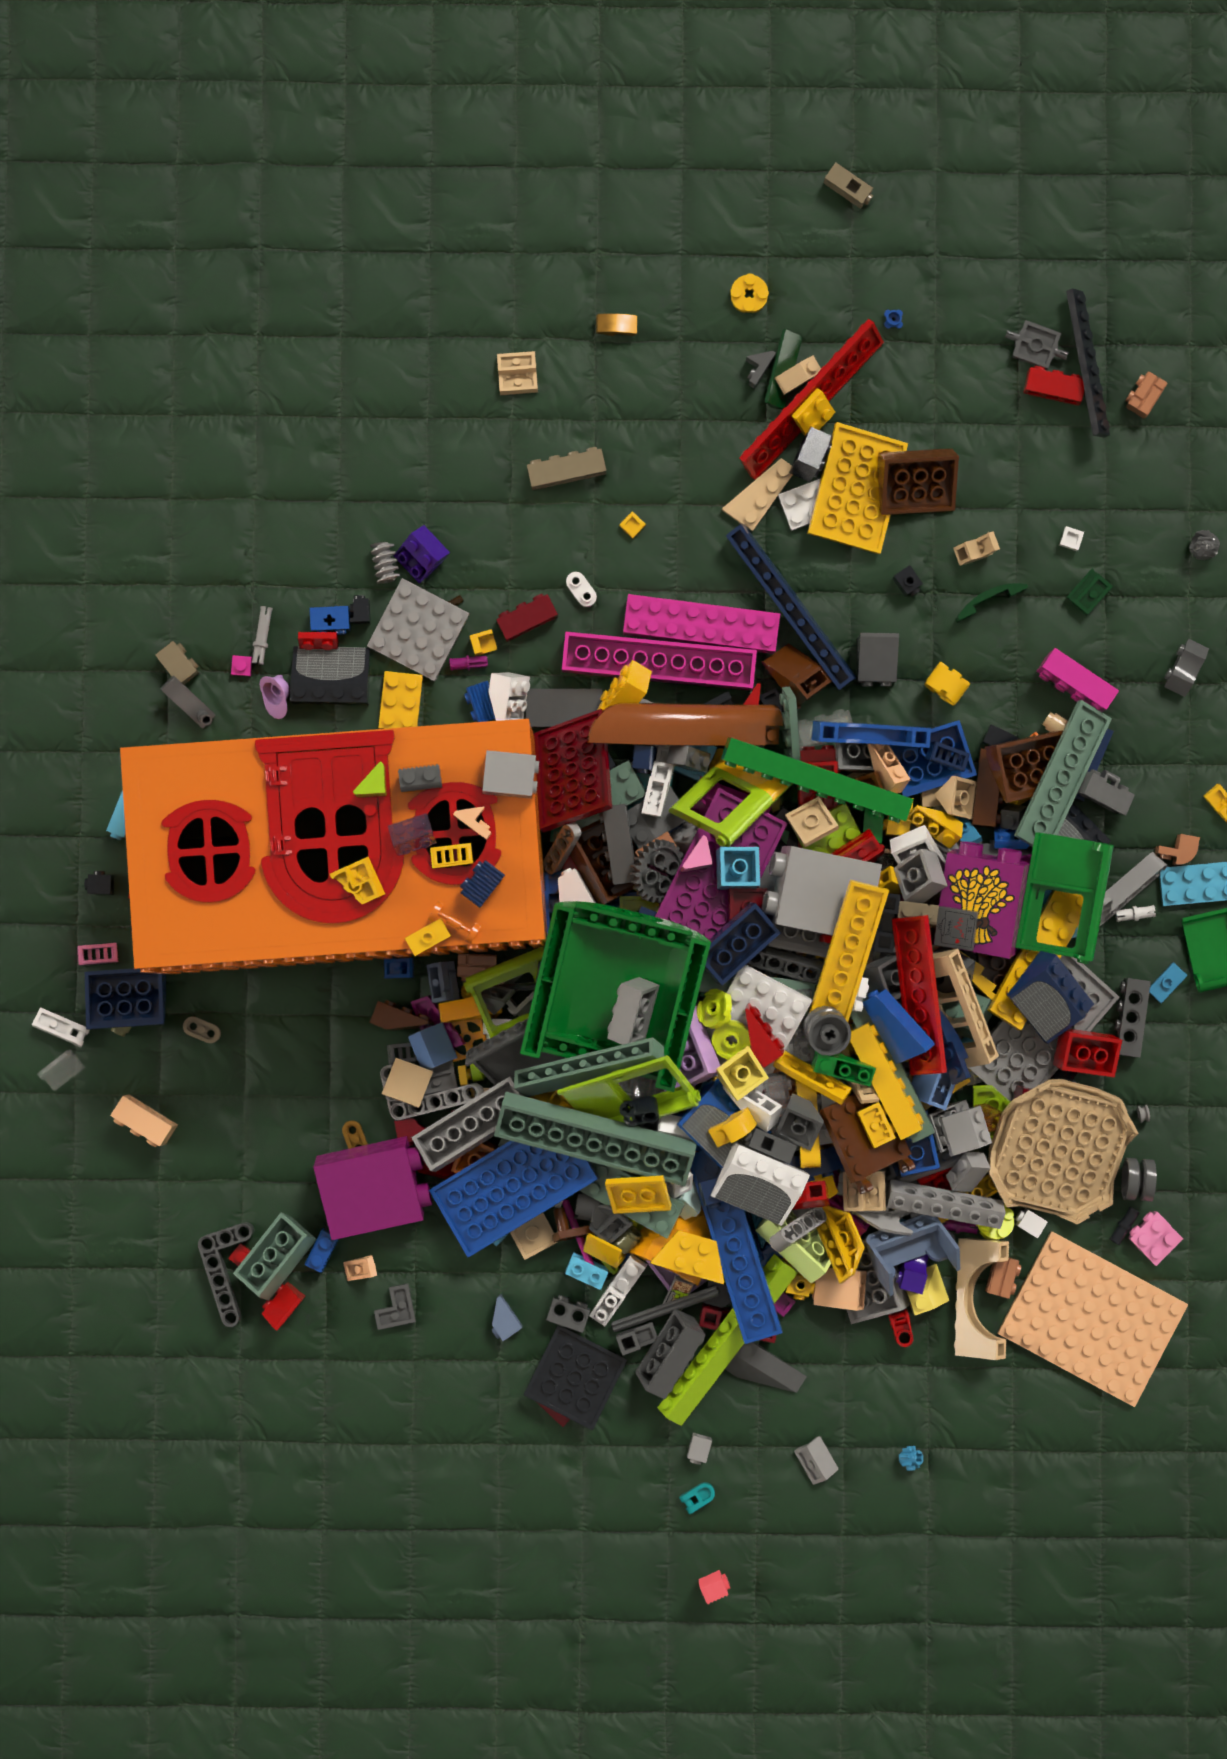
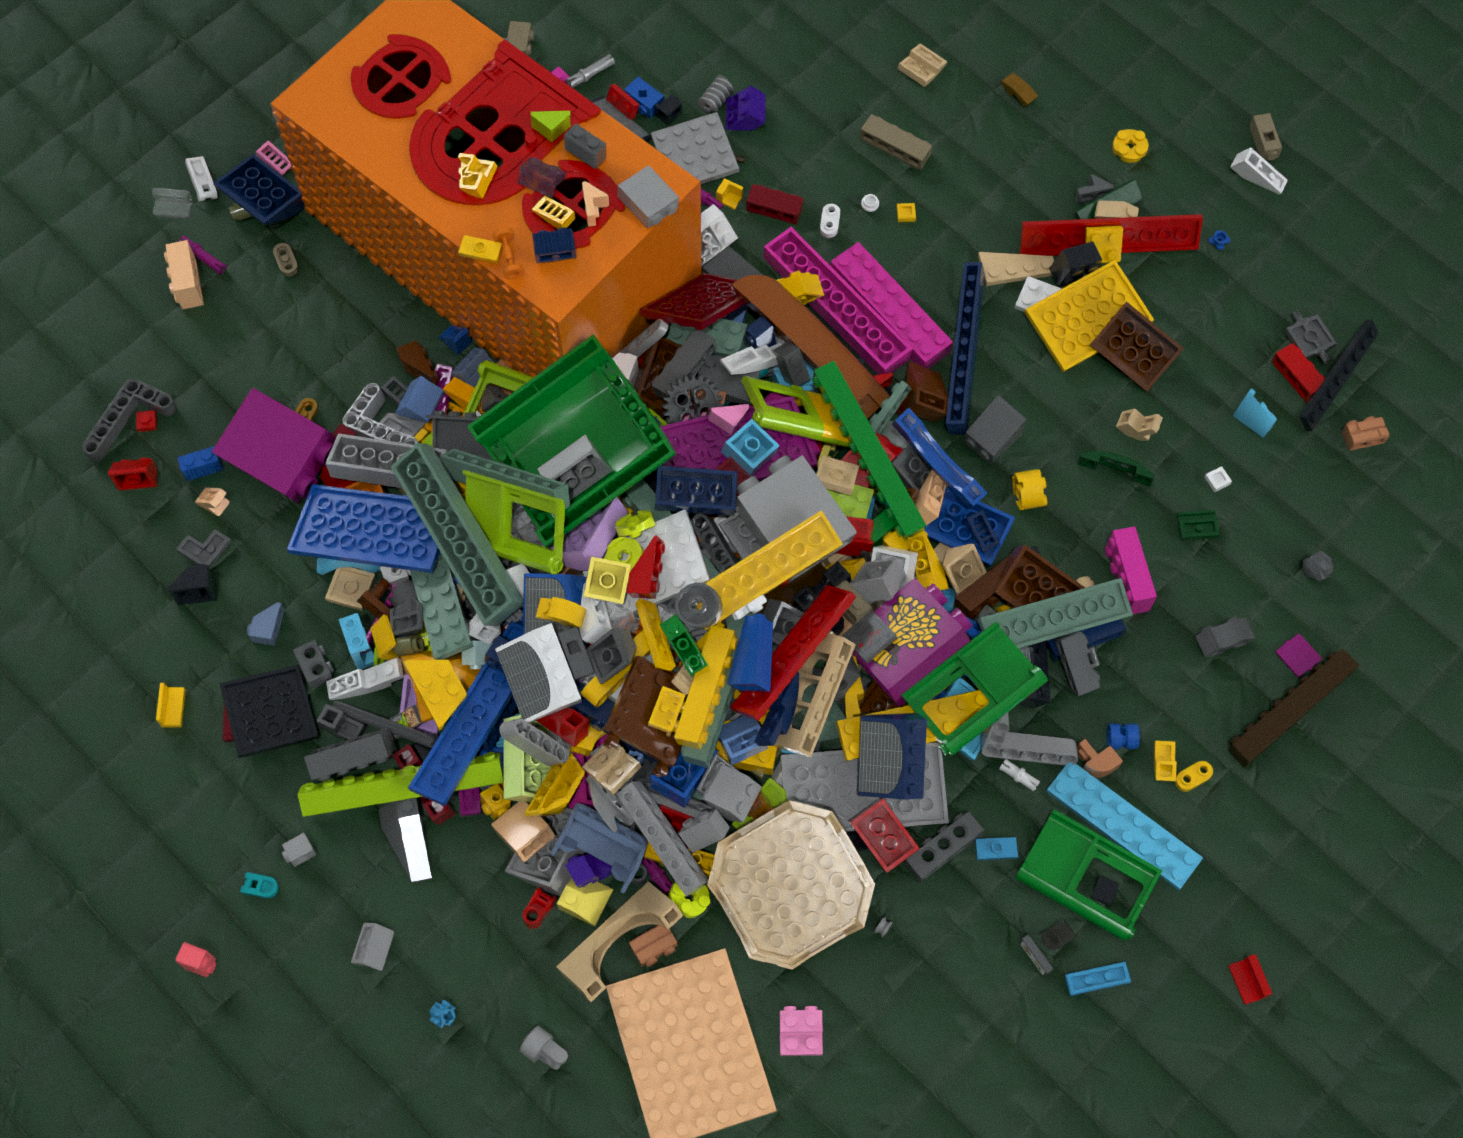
camera: 45 degrees right, 20 degrees down
sand green brick [233,1212,317,1301] -> none
tan slope [382,1058,433,1108] -> none
yellow plate [605,1175,672,1214] -> none
black piece [619,1096,659,1127] -> none
black brick [892,565,923,597] -> none
white brick [1015,1208,1048,1238] -> none
black pin [1109,1207,1140,1246] -> none
dark grey wheel [1121,1158,1156,1202] -> none
none -> yellow panel [156,683,186,727]
none -> black slope [168,564,217,605]
none -> magenta pin [178,235,227,274]
none -> light grey piece [519,1026,568,1070]
none -> white plate [861,194,879,212]
none -> blue wheel [1107,723,1140,749]
none -> white slope [1231,148,1288,194]
none -> medium azure slope [1233,388,1277,438]

